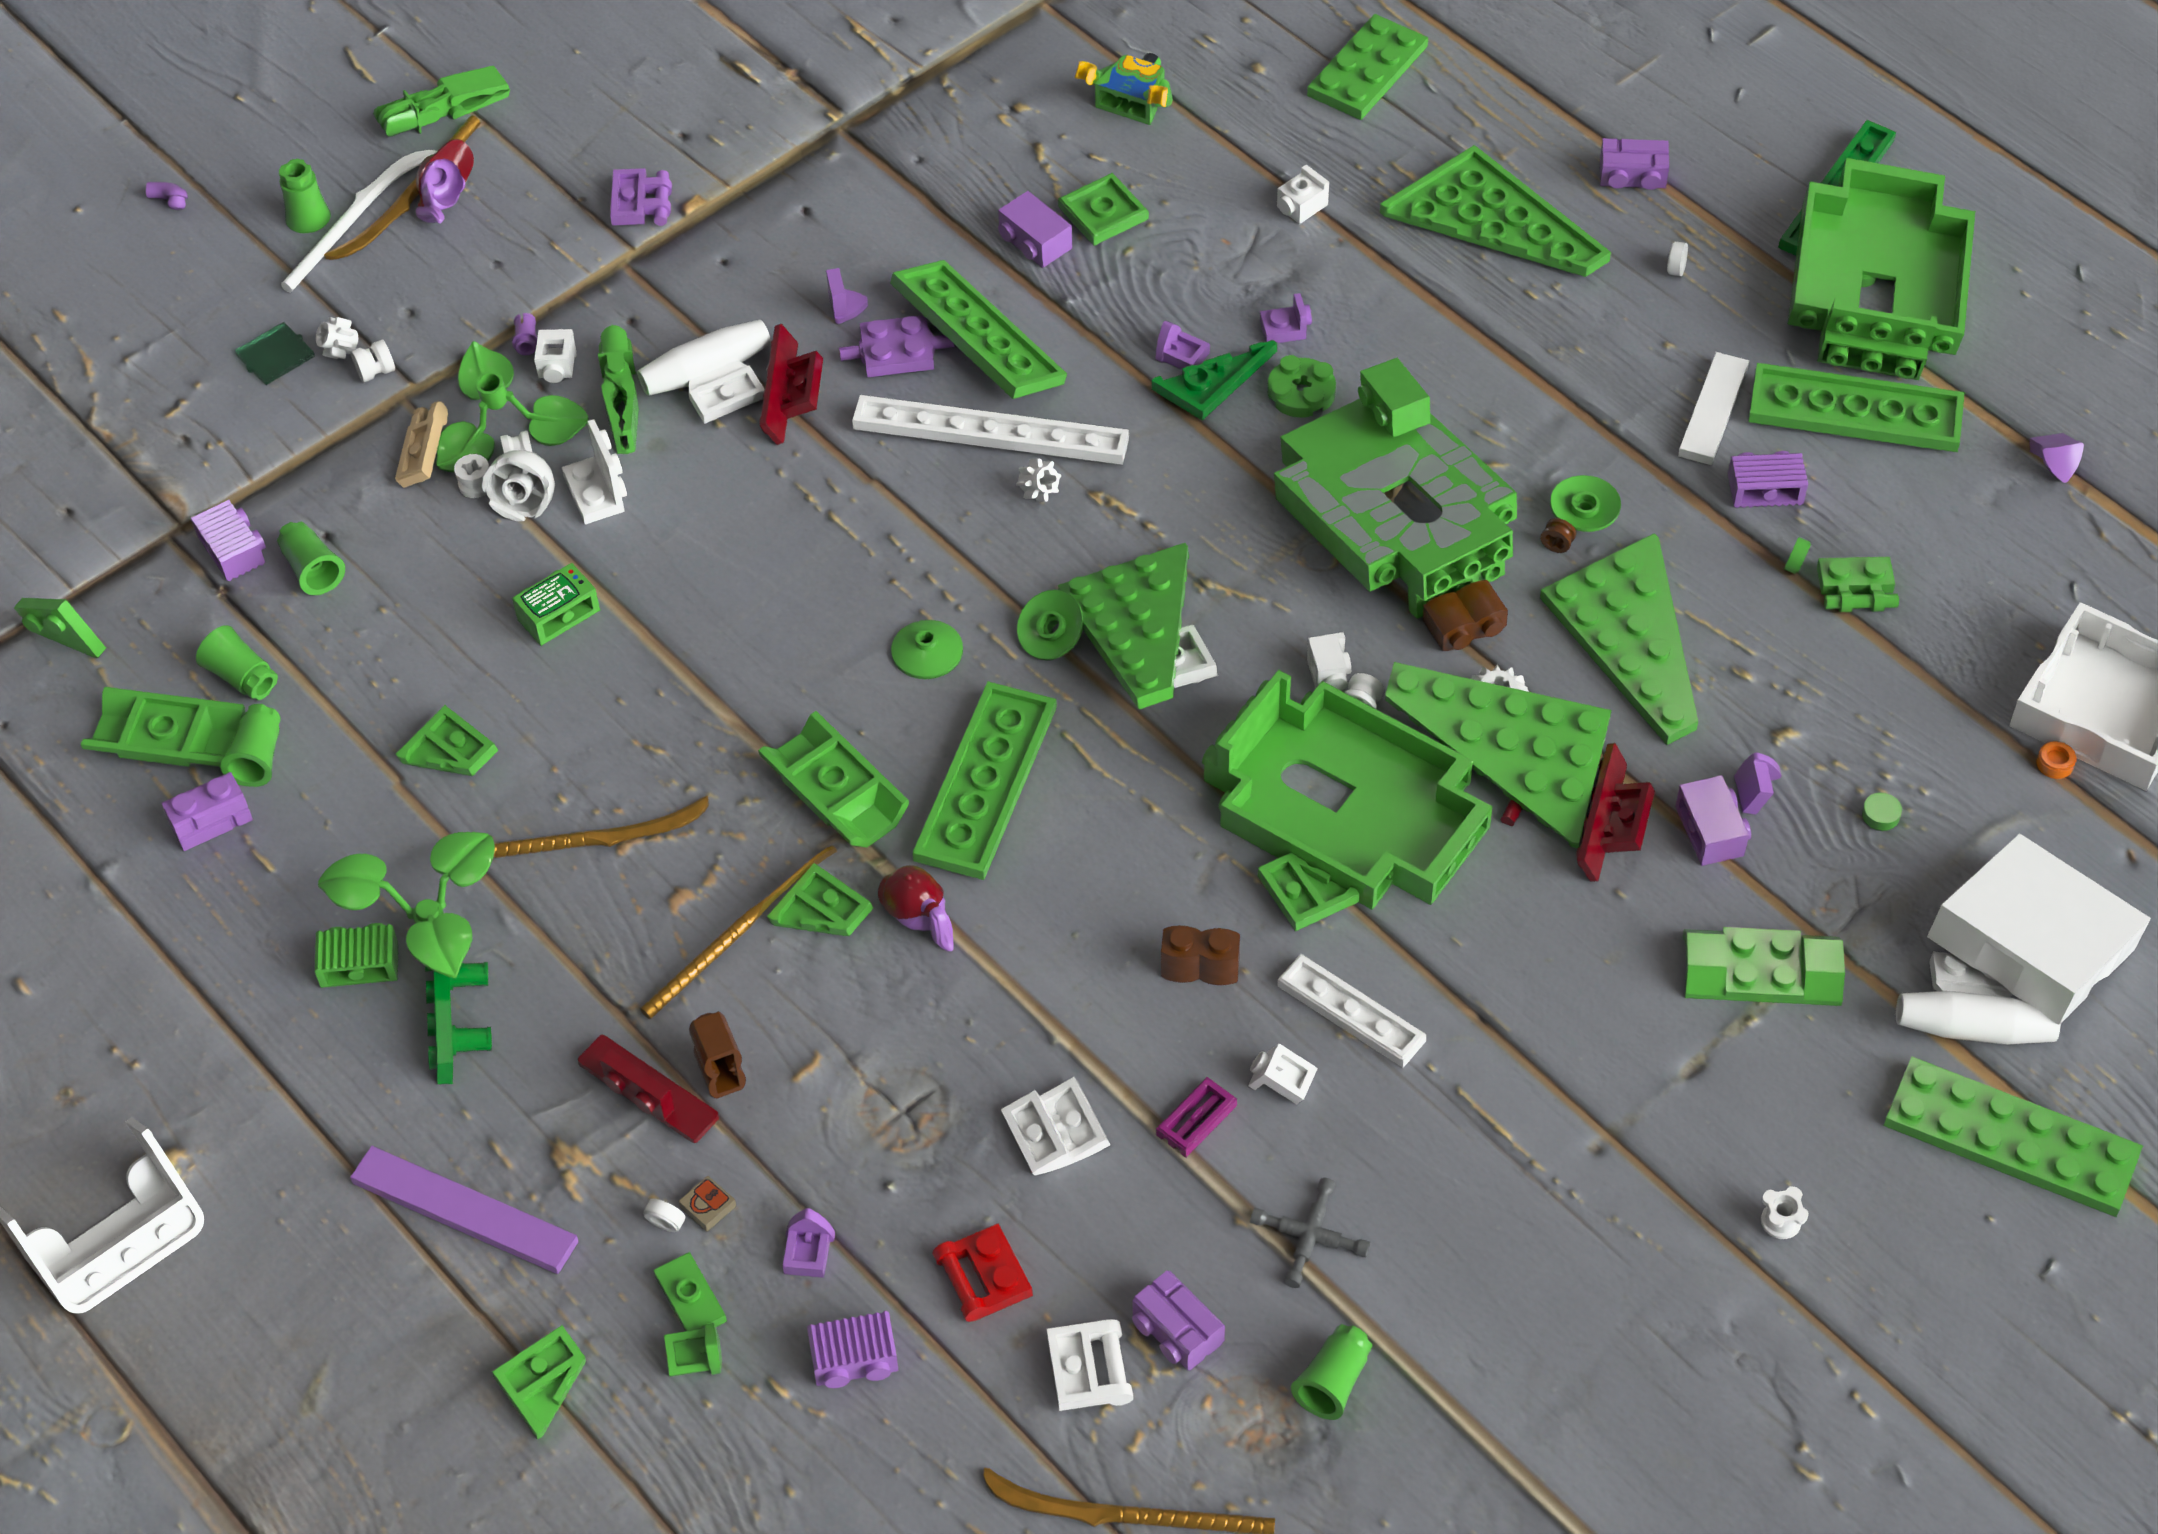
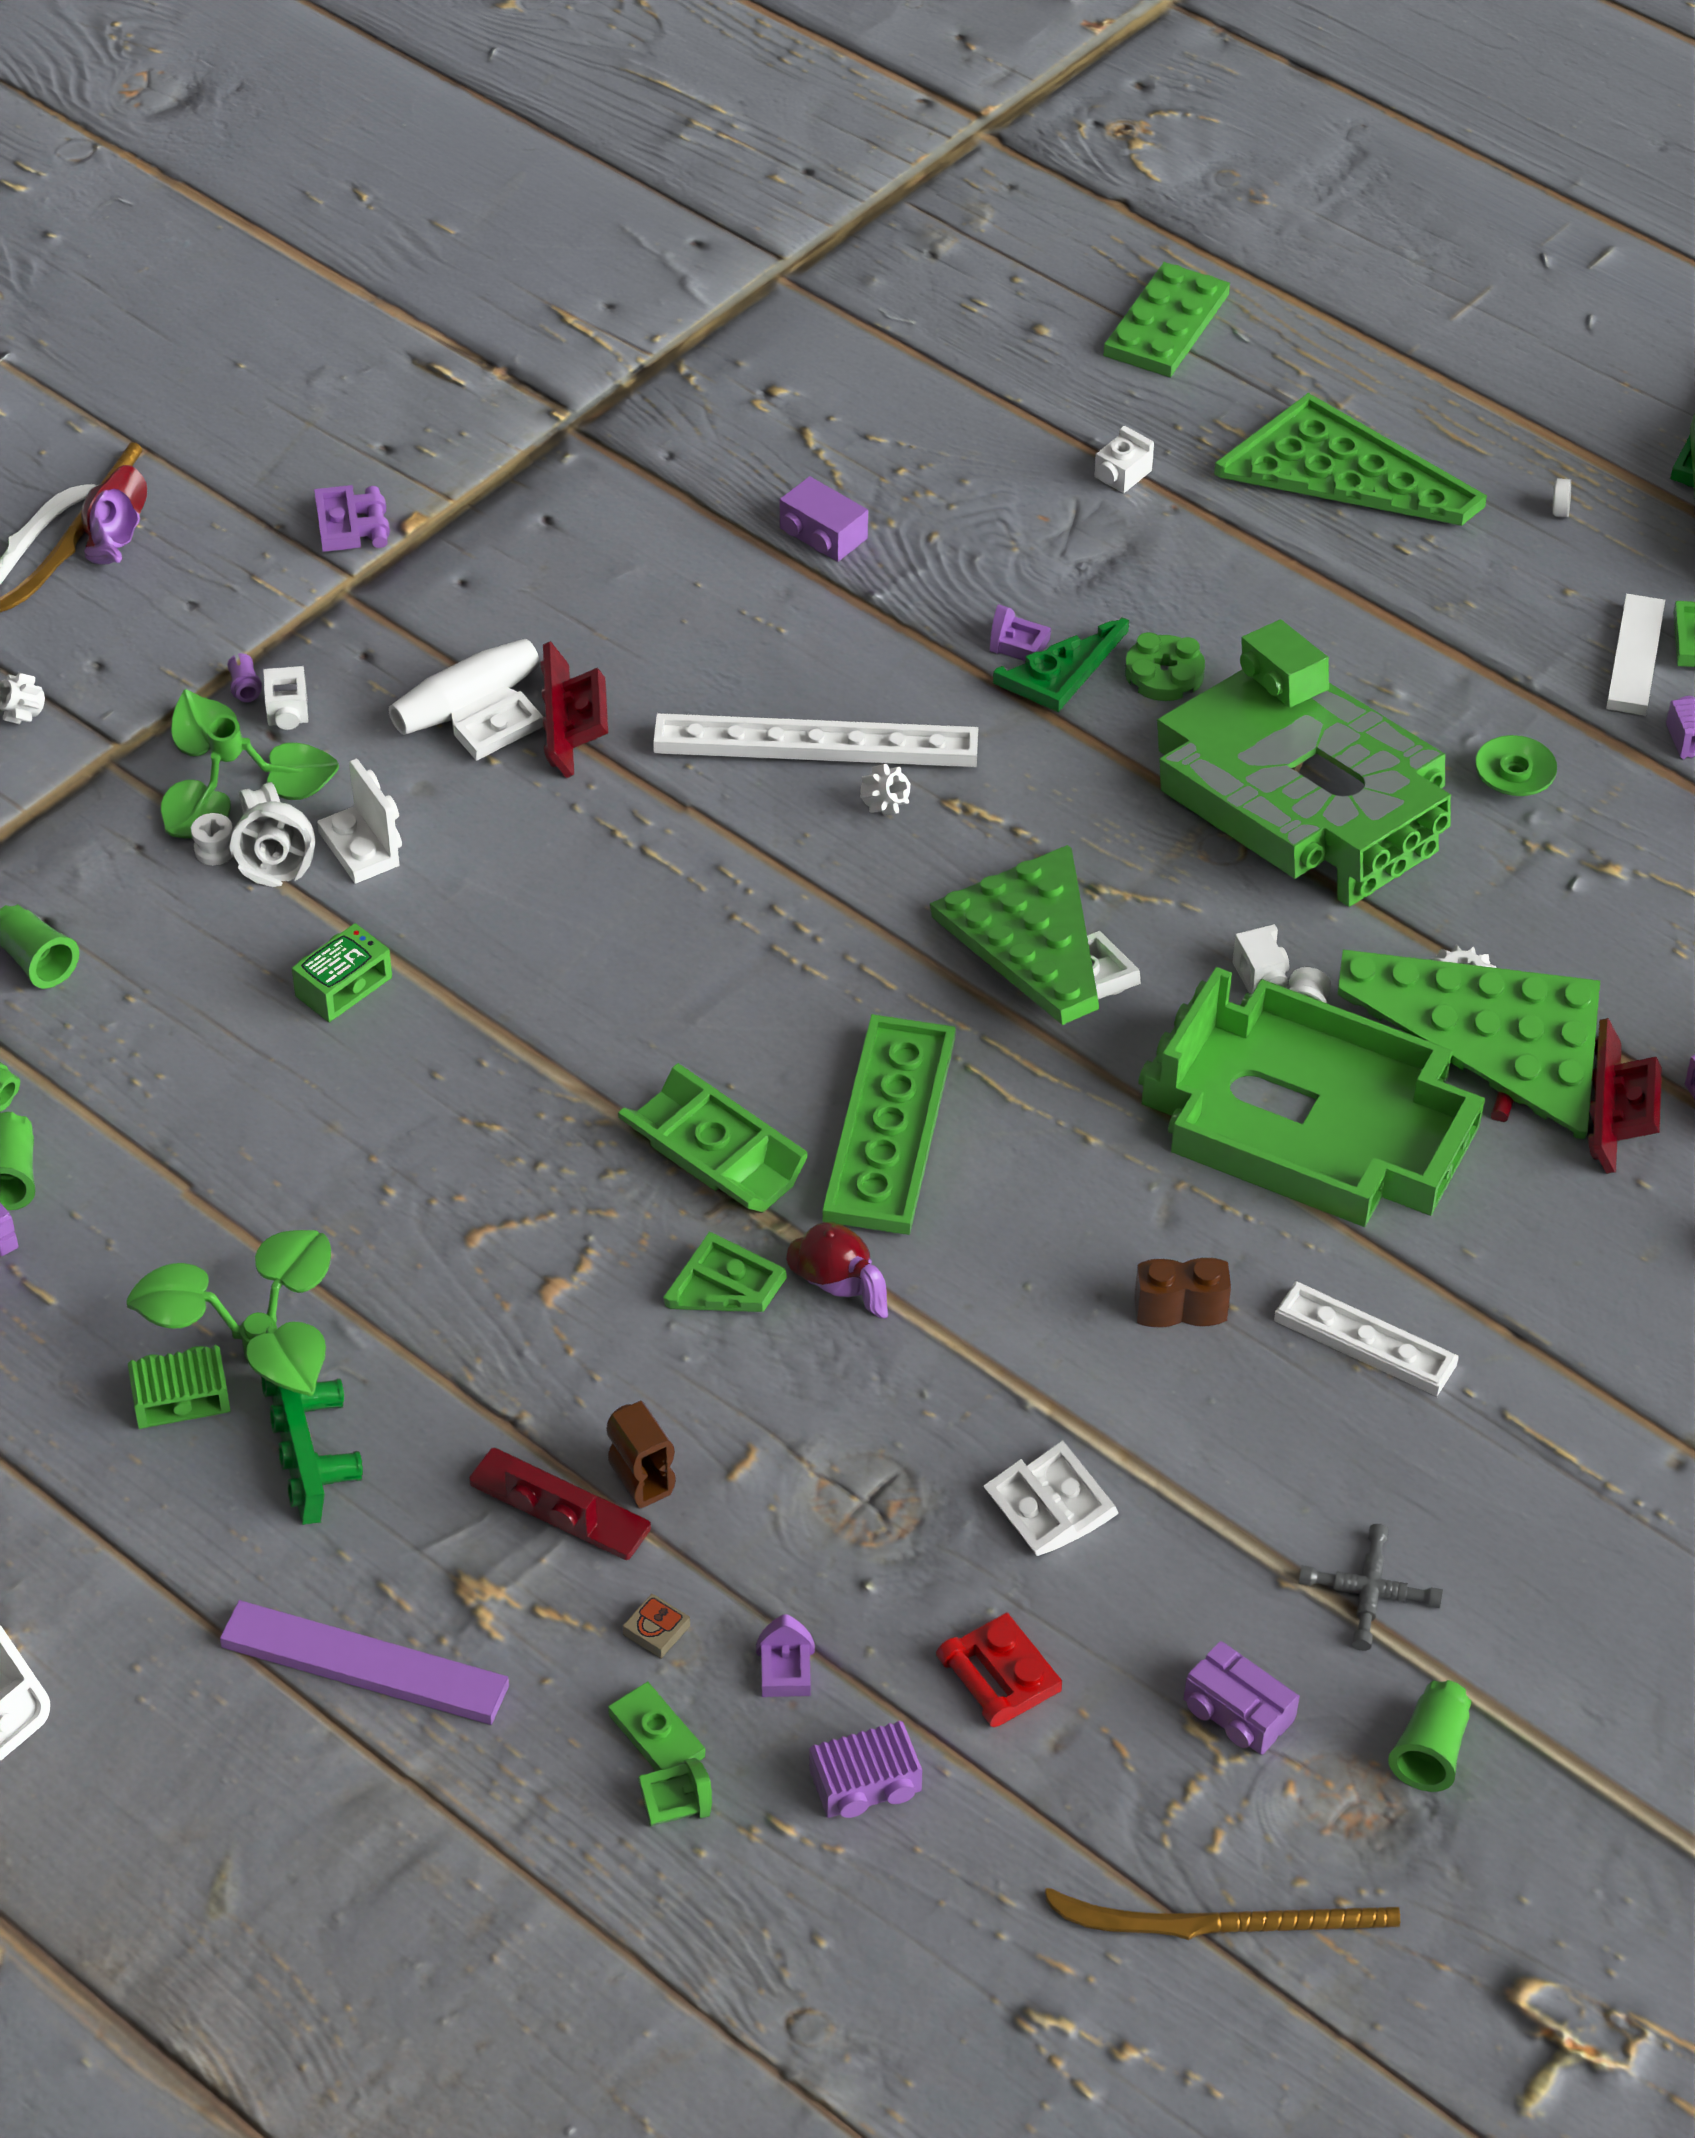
camera: 10 degrees left, 5 degrees down
white wheel [350,339,395,383] -> none
bright green arm [373,65,510,137] -> none
tan hinge [395,401,449,488] -> none
bright green wing [395,705,498,776] -> none
bright green wing [492,1325,586,1439] -> none
pearl gold piece [493,796,709,858] -> none
bright green arm [598,325,639,454] -> none
pearl gold piece [640,845,837,1019] -> none
white tile [643,1199,686,1232] -> none
medium lavender tile [826,268,868,324] -> none
medium lavender plate [839,315,954,377] -> none
bright green plate [890,260,1067,399] -> none
bright green dish [891,620,963,679] -> none
bright green dish [1017,590,1084,660] -> none
white plate [1047,1319,1133,1411] -> none
bright green plate [1058,173,1149,246] -> none
torso [1074,53,1173,125] -> none
magenta tile [1156,1077,1237,1158] -> none
white bracket [1248,1044,1318,1105] -> none
bright green wing [1258,853,1359,931] -> none
medium lavender bracket [1260,293,1312,343] -> none
reddish brown brick [1423,580,1508,651] -> none
reddish brown bush [1540,518,1576,553] -> none
bright green wing [1540,533,1698,745] -> none
medium lavender brick [1600,138,1669,190] -> none

